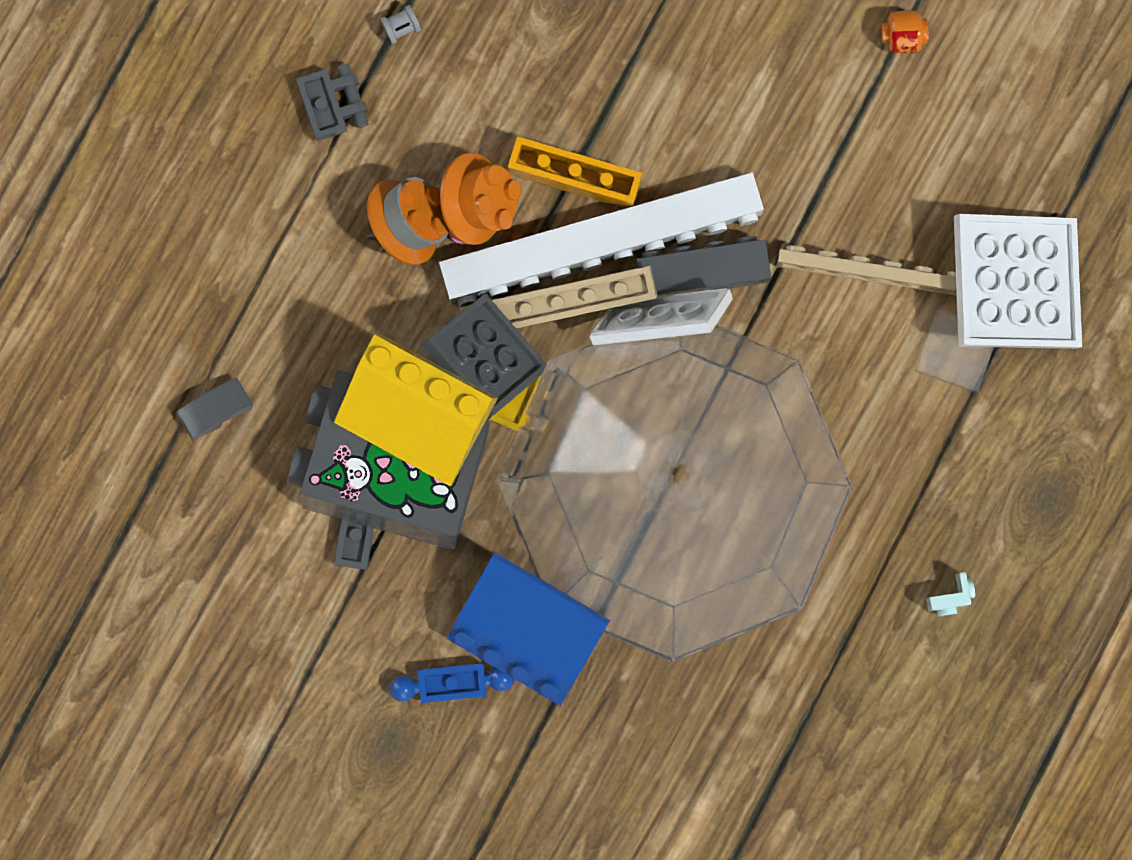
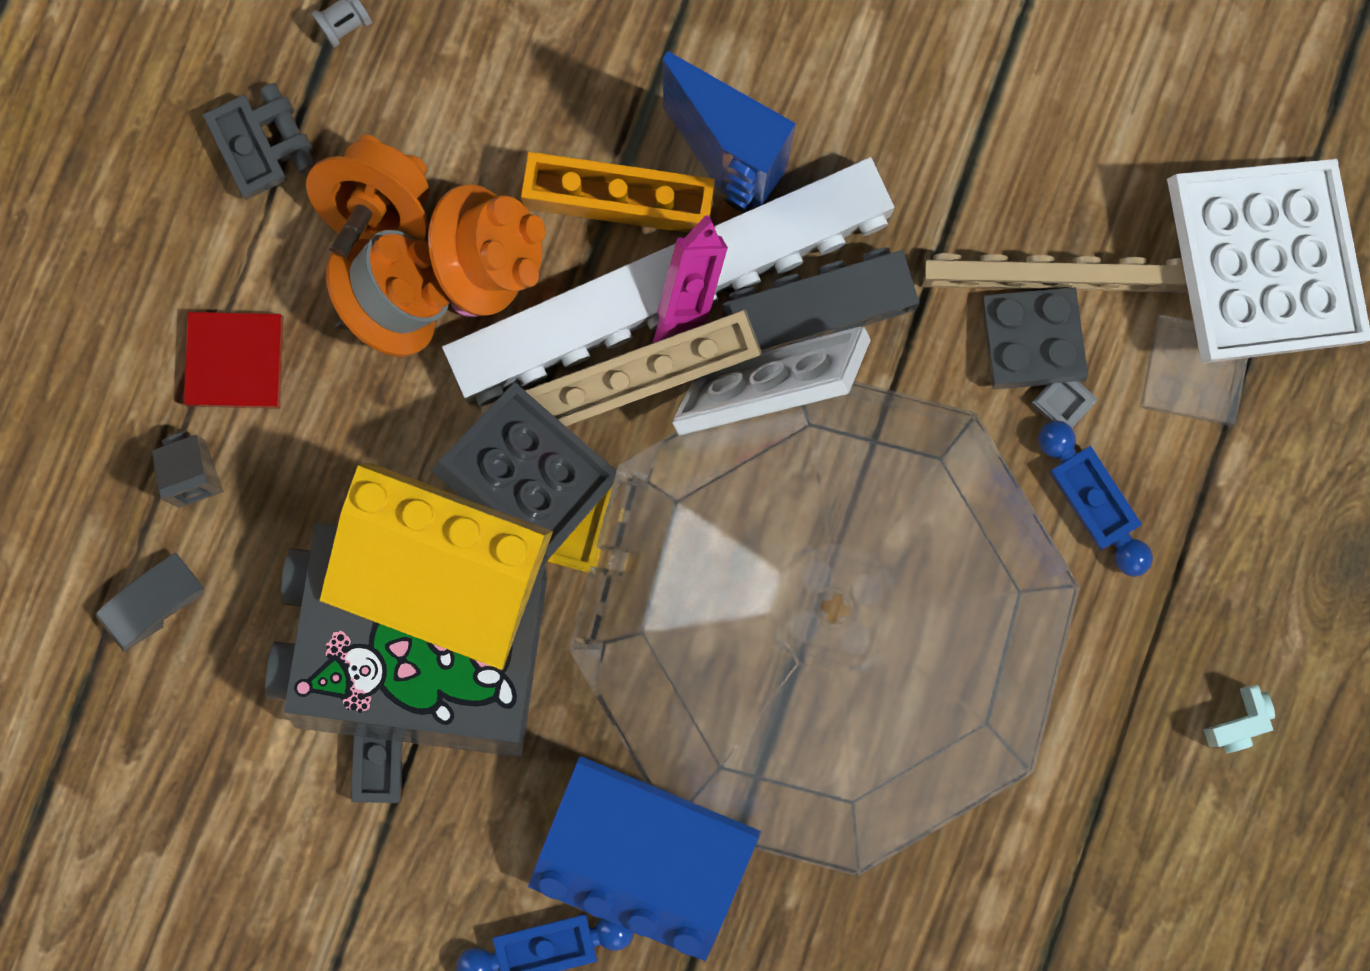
camera: 10 degrees left, 0 degrees up
none -> dark grey slope [152,431,224,508]
none -> red tile [184,312,284,409]
none -> orange piece [306,134,429,258]
none -> dark pink plate [653,215,728,343]
none -> blue slope [663,51,796,213]
none -> dark grey plate [982,287,1088,390]
none -> light grey tile [1031,382,1098,428]
none -> blue plate [1038,420,1153,577]

